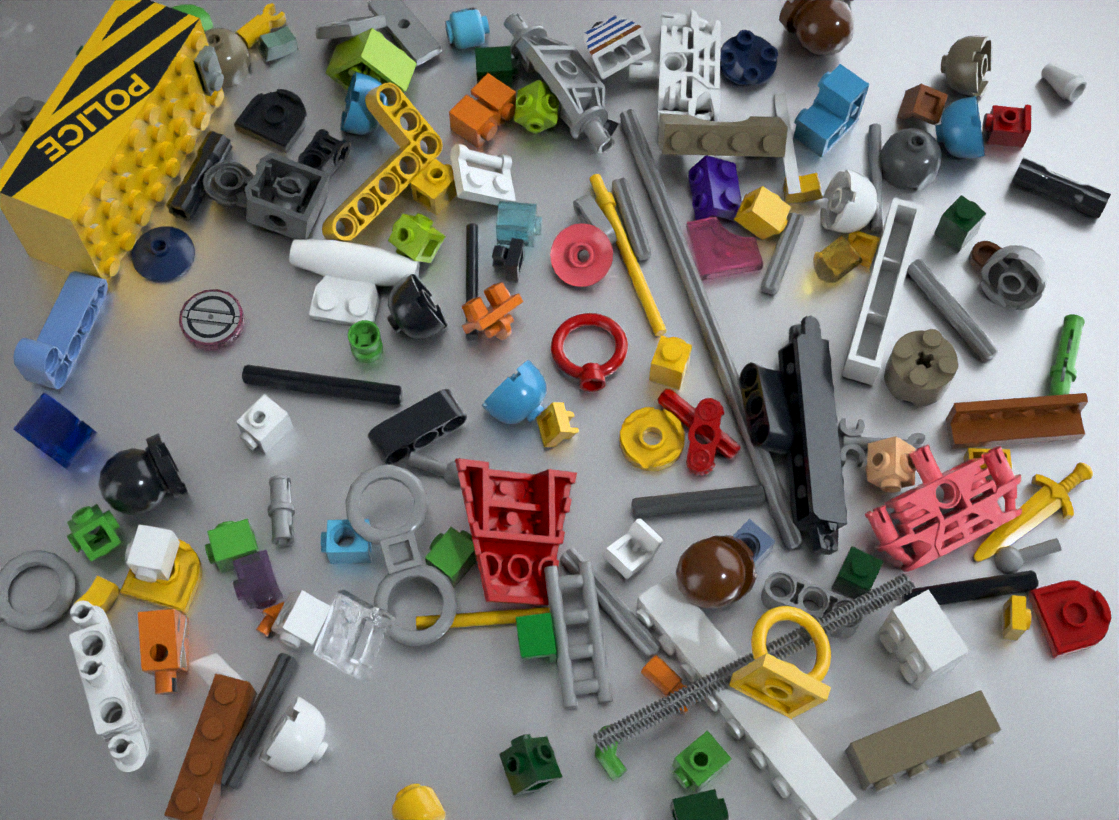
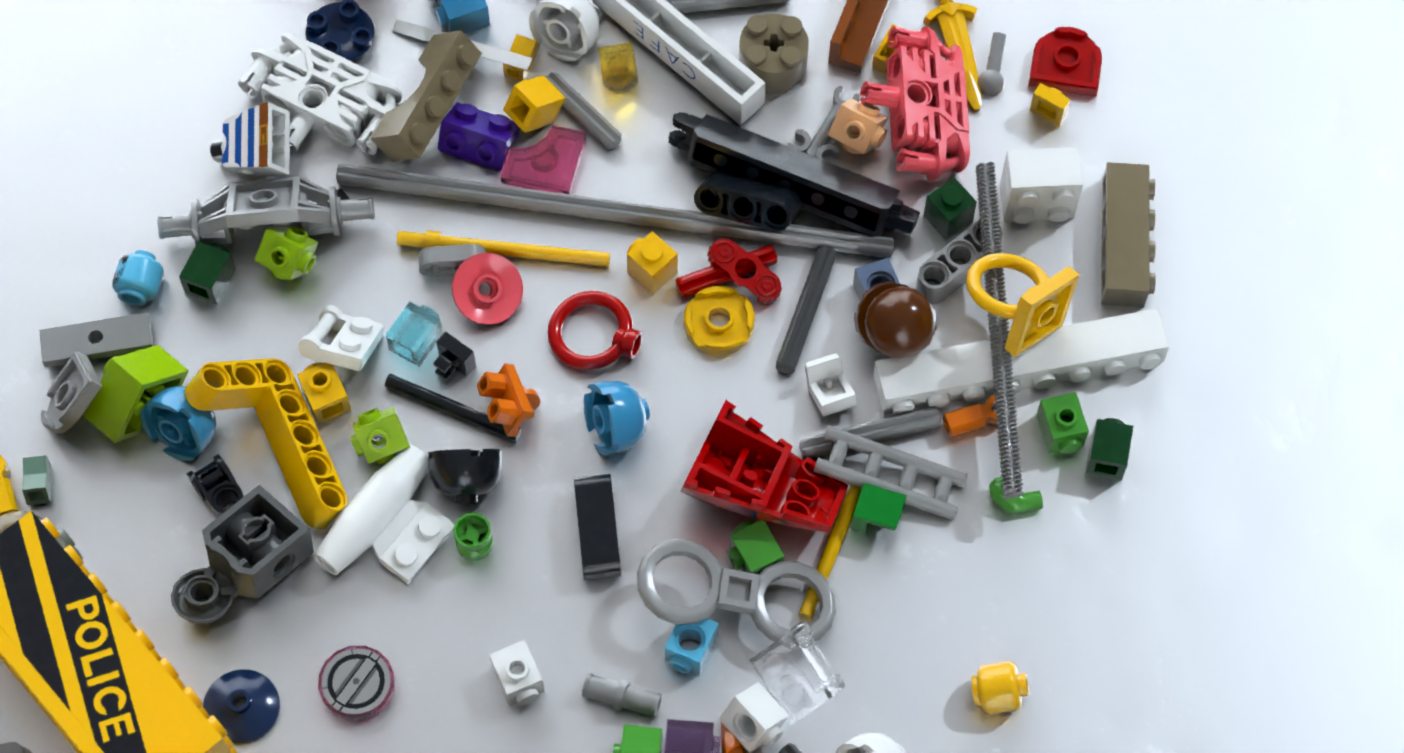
camera: 65 degrees left, 0 degrees up
black axle [166,131,233,221] -> none
black tile [234,89,307,154] -> none
black axle [242,365,403,405] -> none
light grey bar [407,452,460,487] -> none
orange piece [449,73,516,148] -> none
dark green brick [499,734,562,796] -> none
yellow tile [536,402,579,447] -> none
light grey axle [612,178,651,261] -> none
yellow tile [847,231,880,269] -> none
black axle [902,570,1039,605] -> none

